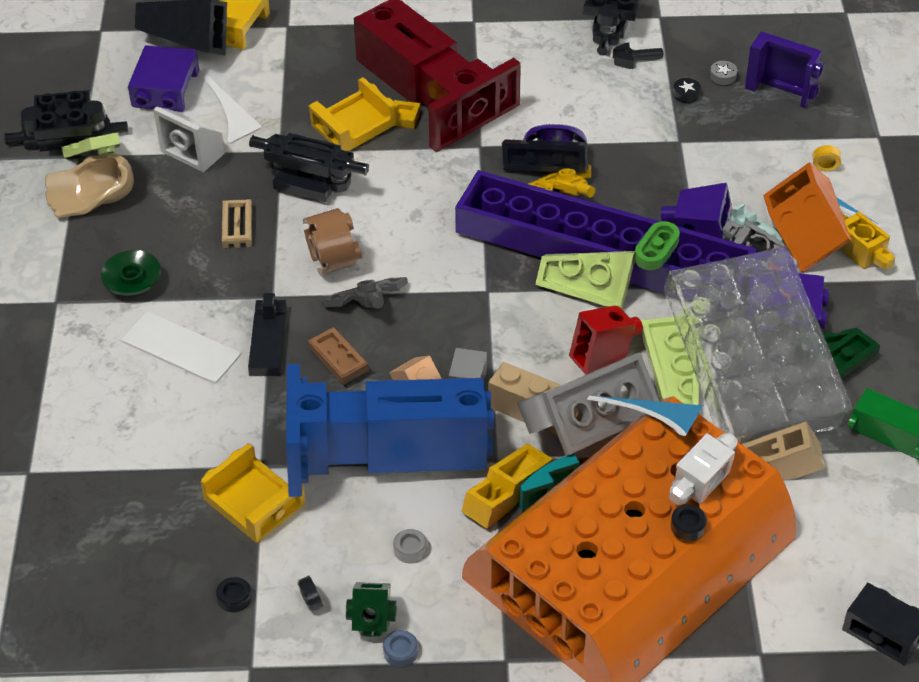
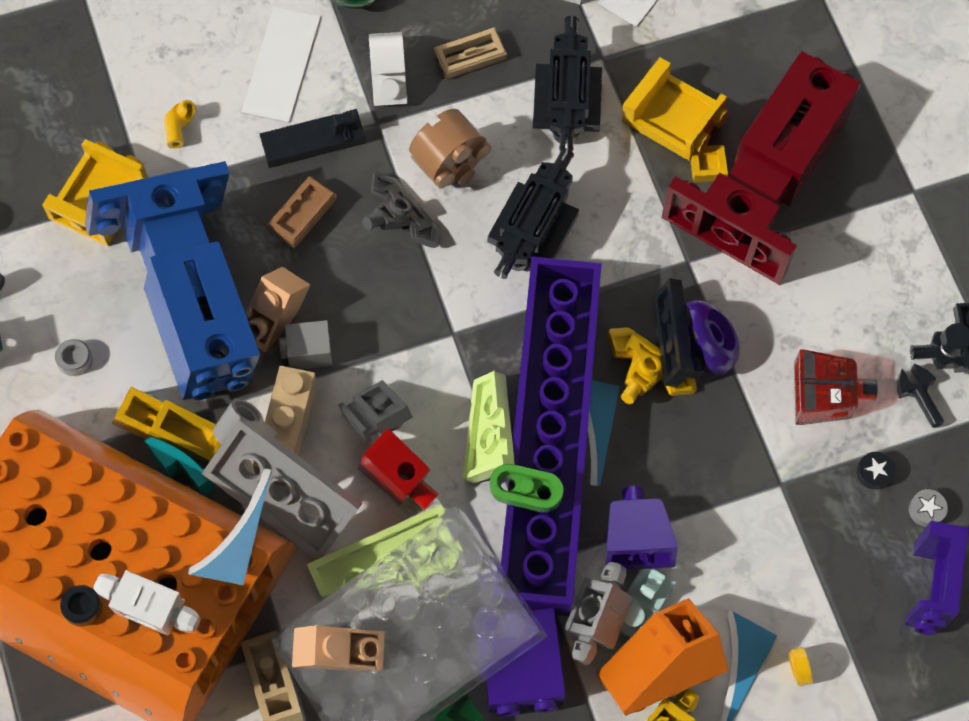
camera: 70 degrees right, 20 degrees up
none -> yellow arm [164,100,197,149]
none -> light nougat slope [292,625,385,671]
none -> dark grey plate [338,380,413,443]
none -> white brick [369,32,407,106]
none -> black piece [487,148,579,279]
none -> clear red torso [794,349,878,425]

